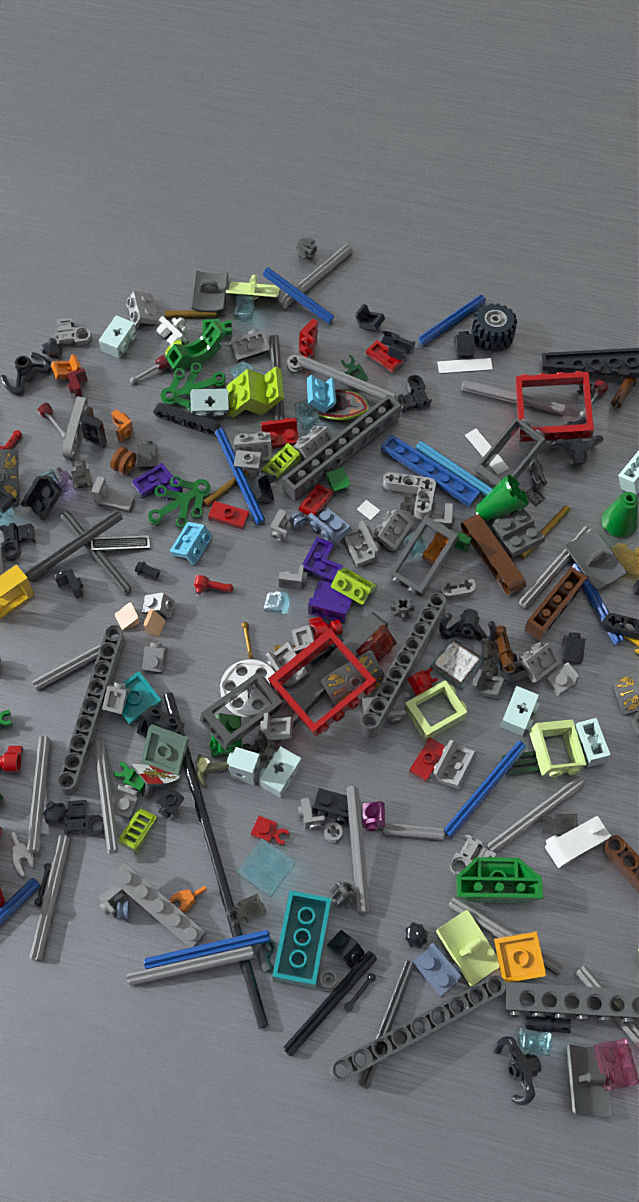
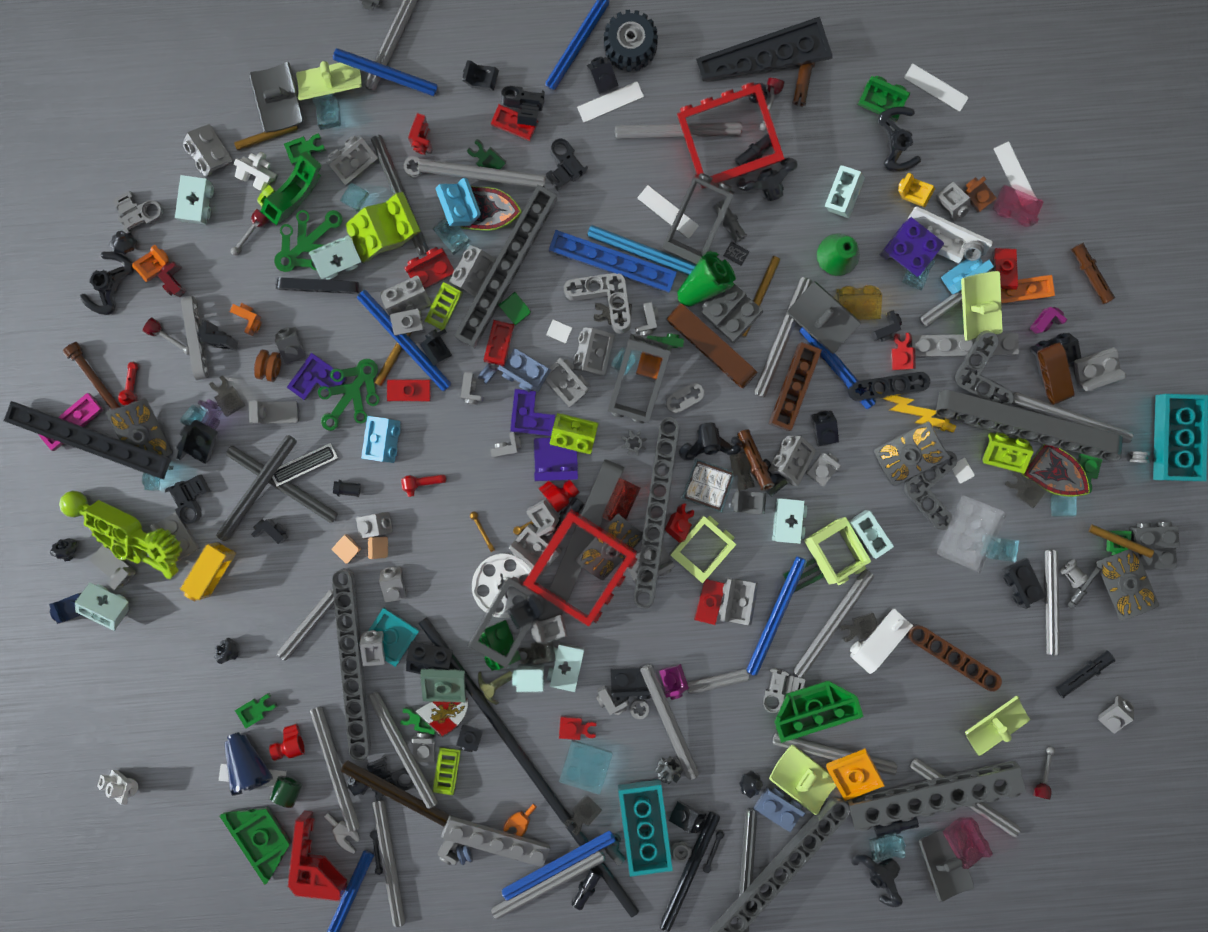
camera: 20 degrees left, 25 degrees up
clear light blue slope [264,591,290,614] -> none
none -> dark brown axle [341,761,451,827]
none -> black bracket [507,594,544,630]
none -> black pin [571,867,603,910]

